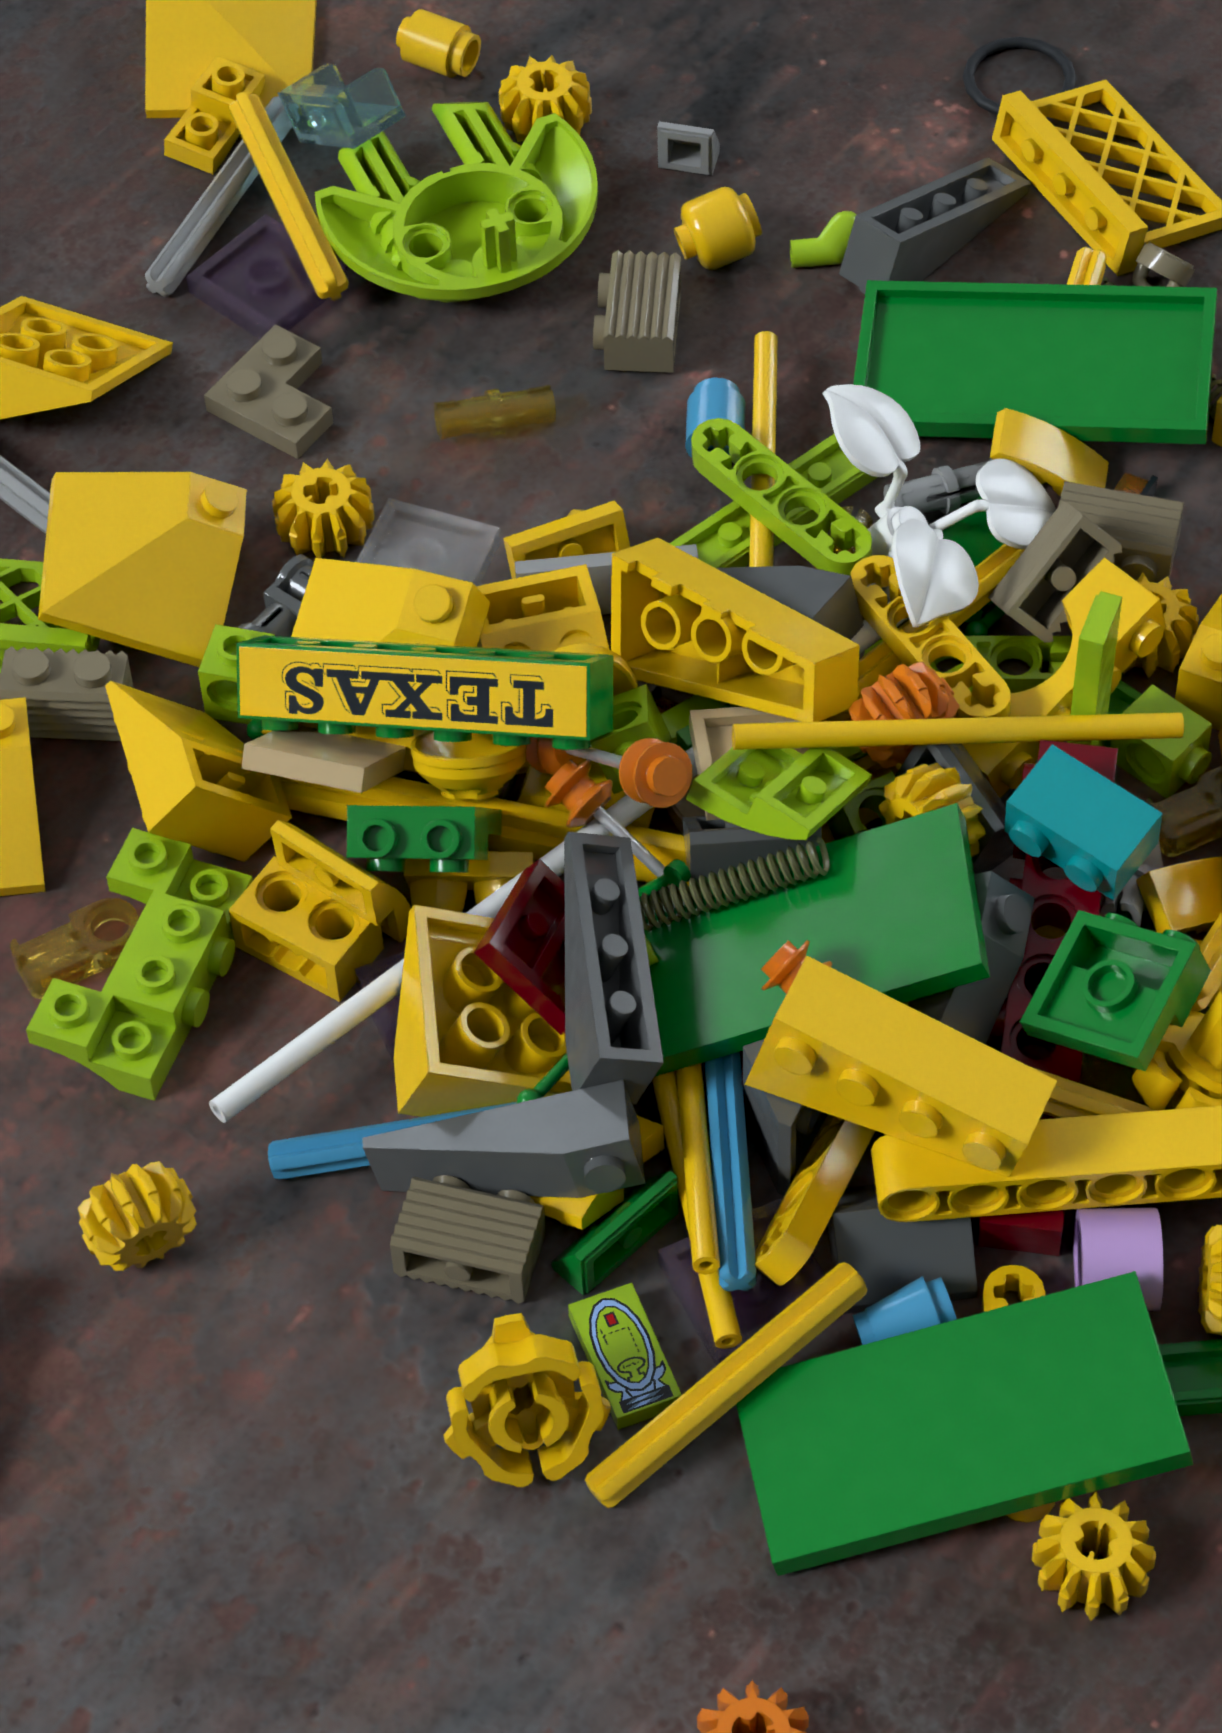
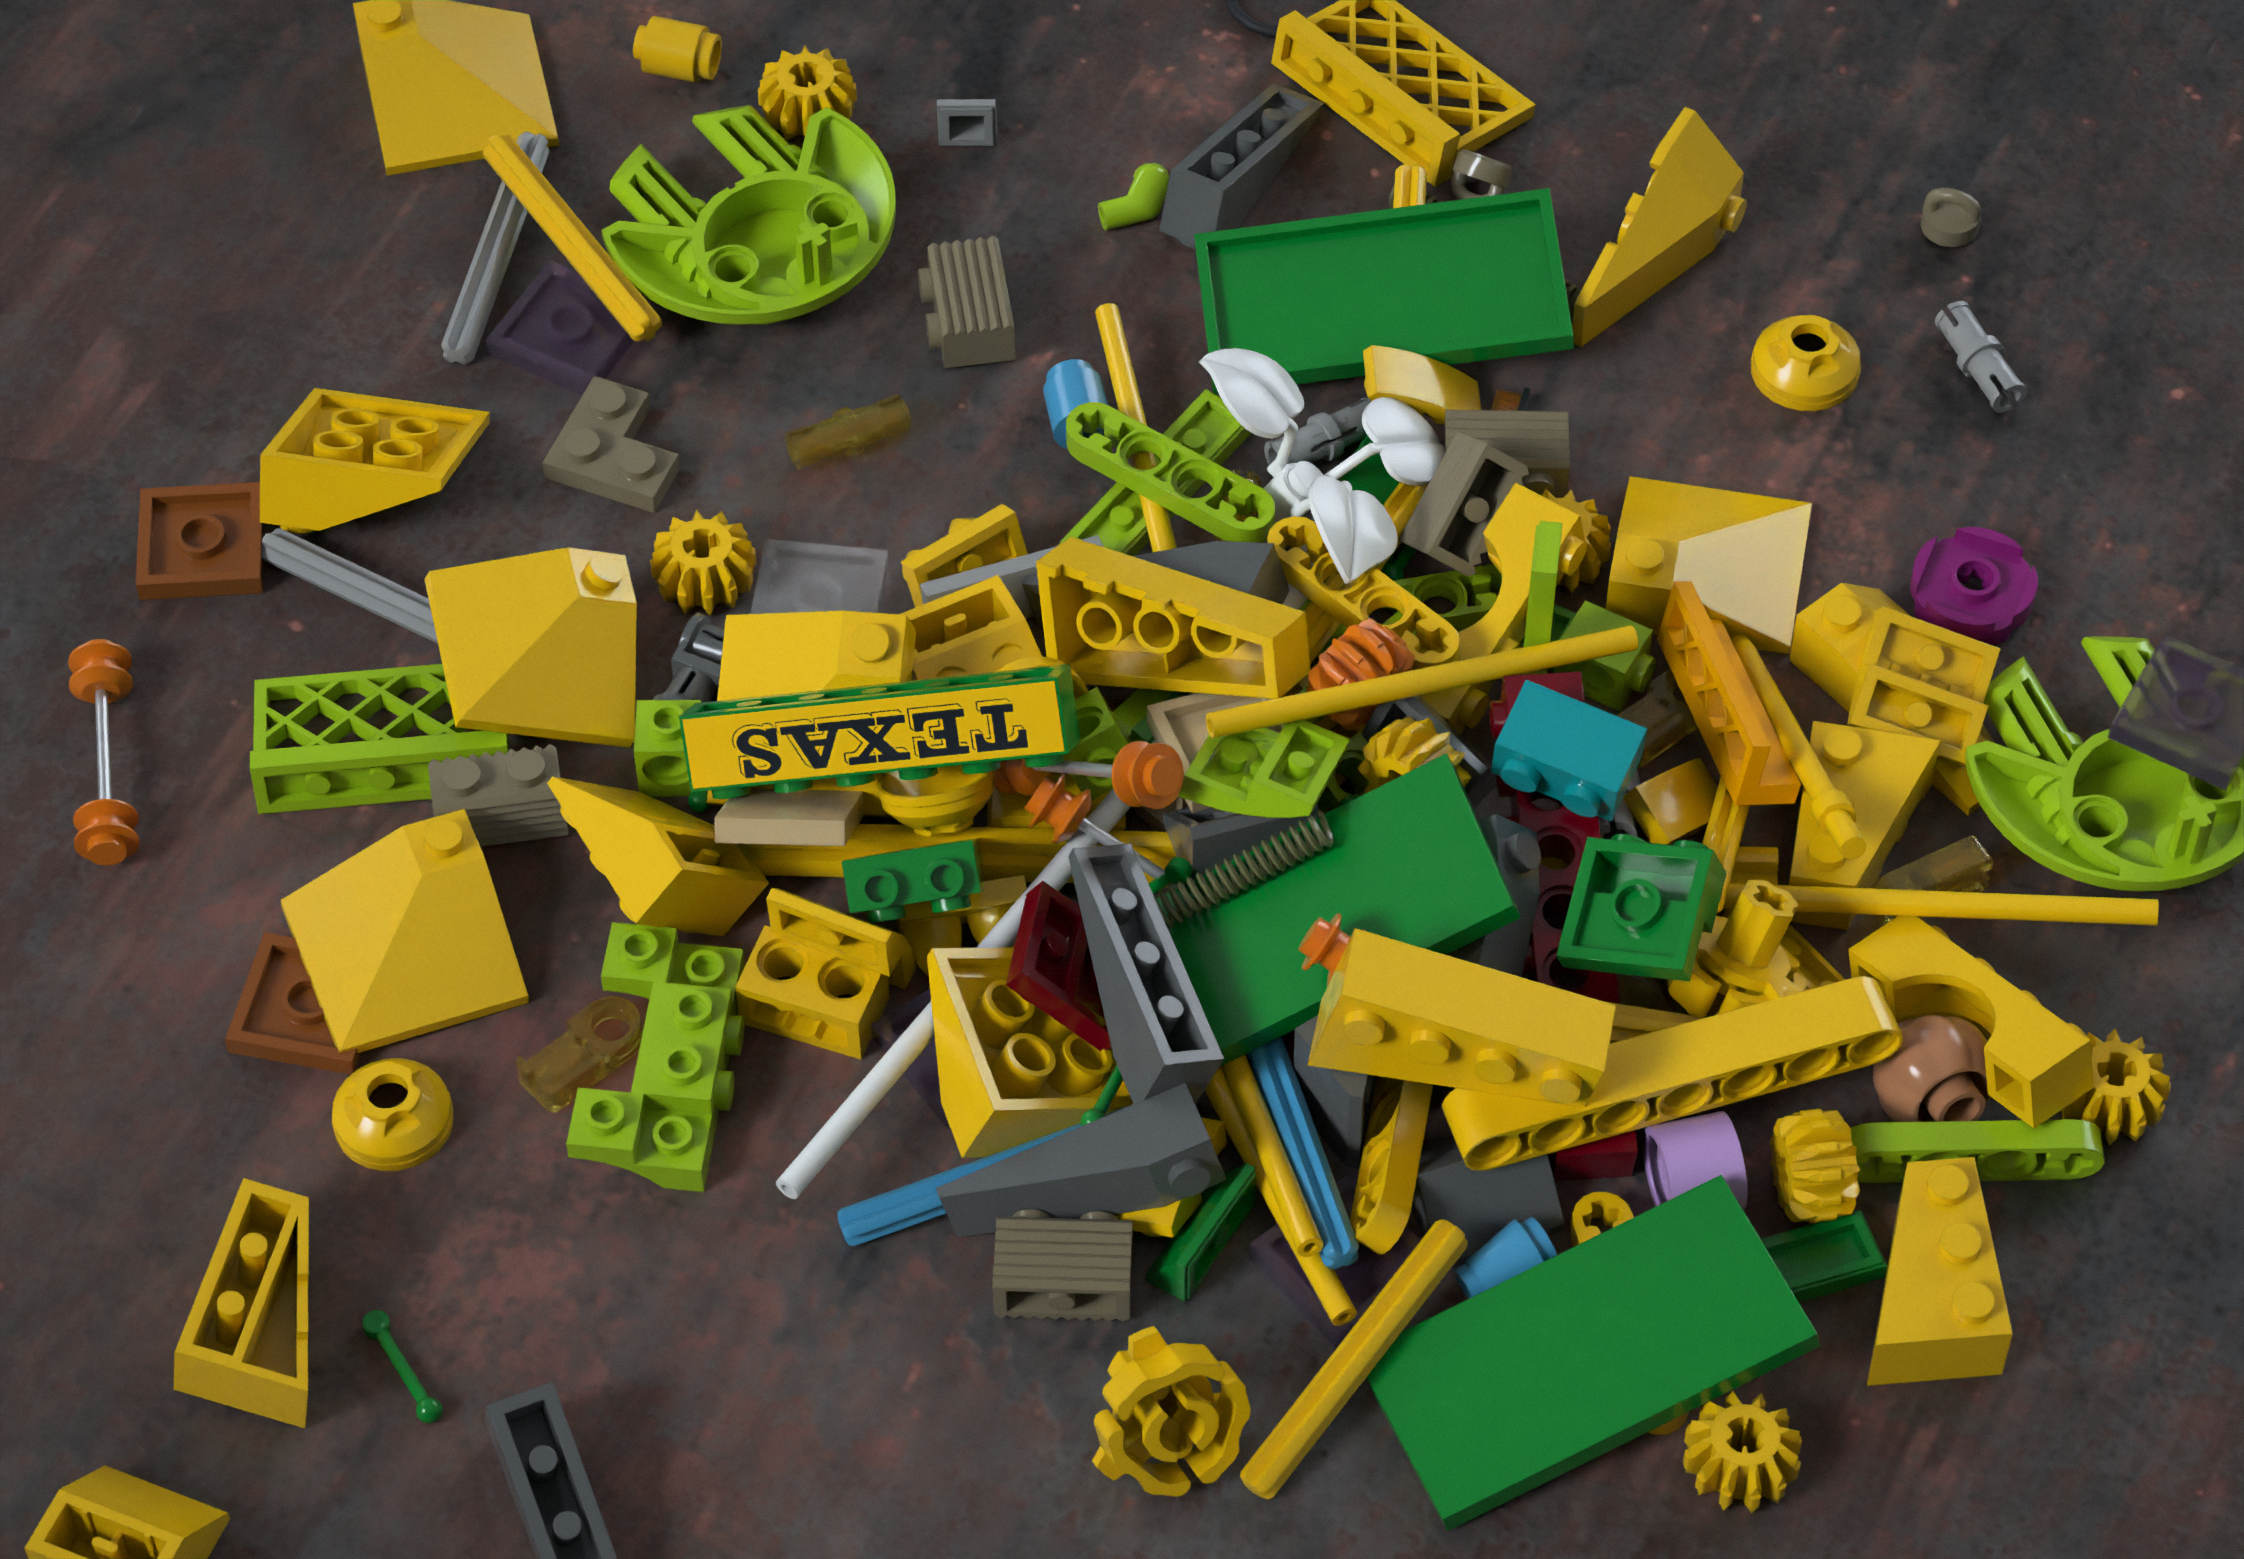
camera: 15 degrees left, 0 degrees up
yellow gear [77,1161,197,1271] -> none
yellow slope [164,56,265,175] -> none
clear light blue panel [278,63,406,149] -> none
tile [568,1283,682,1430] -> none
yellow head [674,187,762,270] -> none

